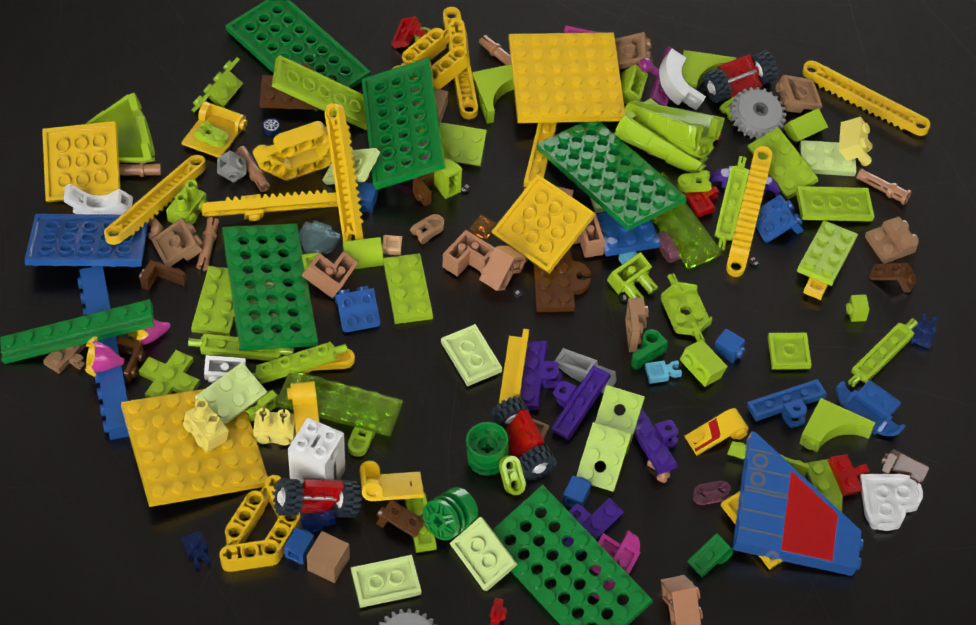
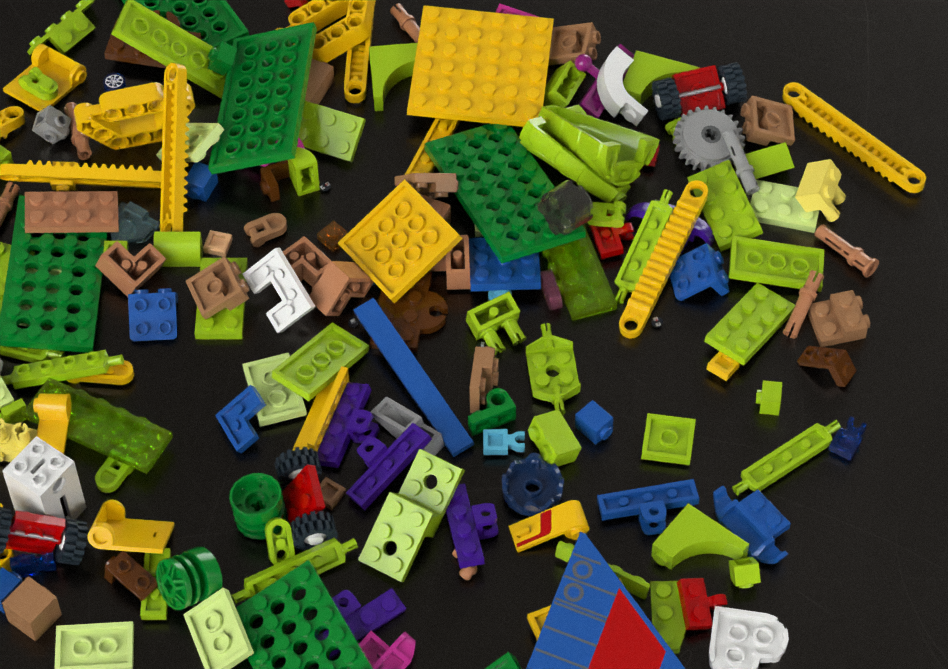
camera: 15 degrees right, 0 degrees up
blue brick [562,476,591,508] -> none
clear pink beam [693,480,731,505] -> none
bracket [881,449,929,484] -> none
none -> nougat plate [25,191,119,233]
none -> medium nougat plate [186,256,250,319]
none -> green plate [208,41,237,76]
none -> blue plate [215,385,266,453]
none -> lime plate [231,538,358,605]
none -> white plate [242,248,315,333]
none -> lime plate [271,322,369,401]
none -> blue tile [353,298,474,457]
none -> medium nougat plate [395,173,458,199]
none -> dark blue plate [502,453,564,516]
none -> clear smoke brick [537,180,593,235]
none -> light grey pin [722,129,760,195]
none -> lime plate [729,557,761,588]
none -> nougat pin [783,270,824,339]

